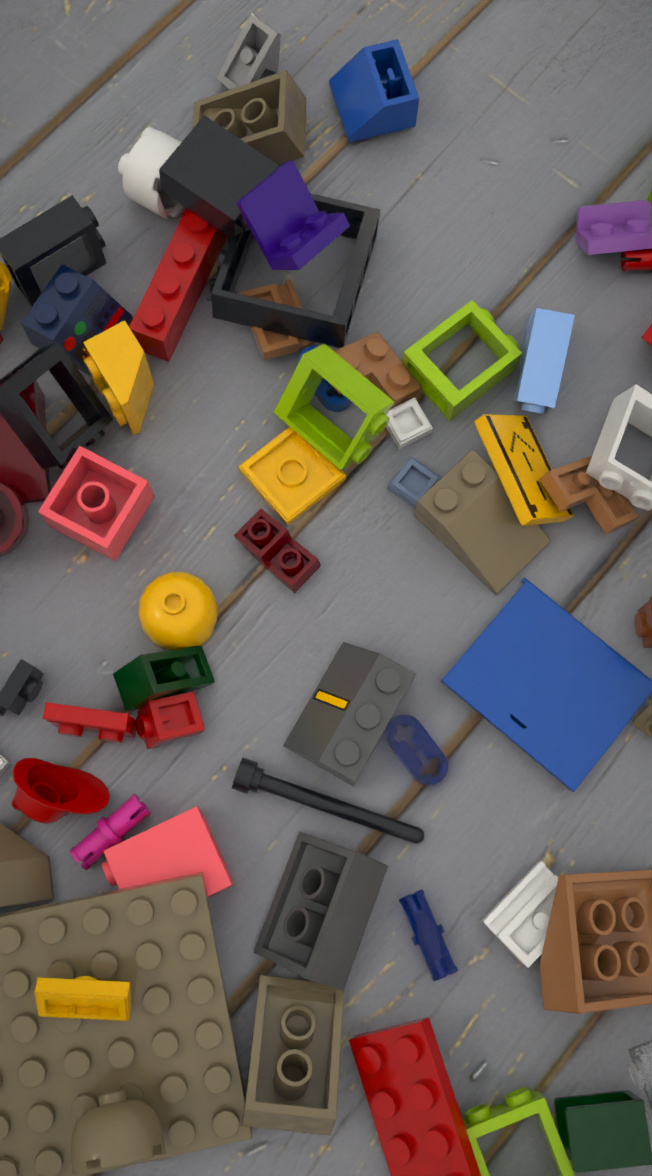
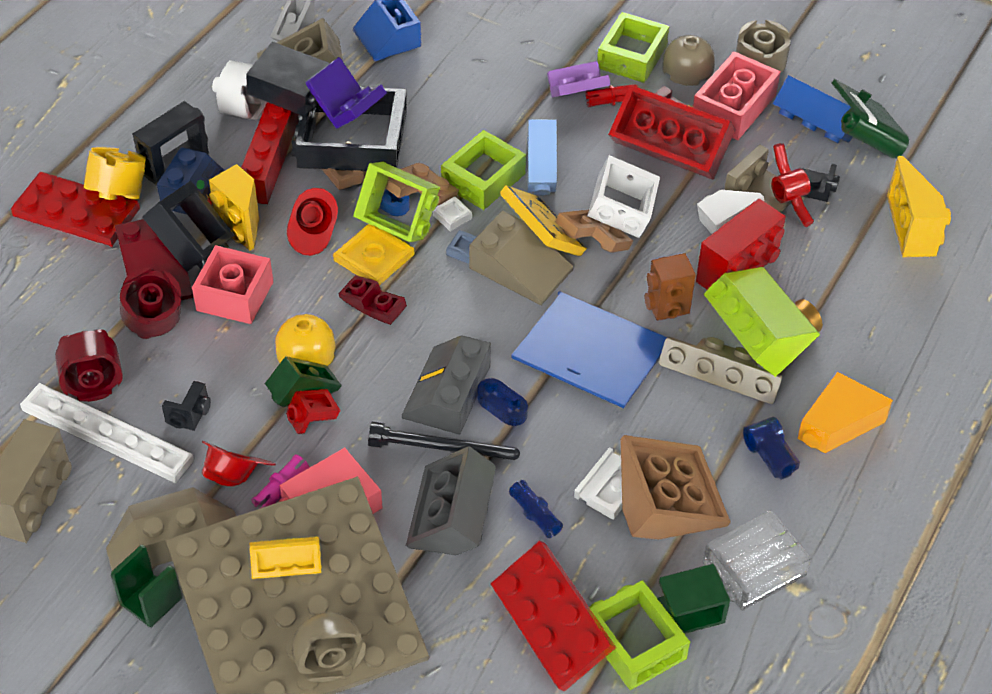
camera: 10 degrees left, 25 degrees down
red plate [42,702,137,743] -> none
dark tan slope [242,975,344,1136] -> none
none -> red piece [287,188,338,256]

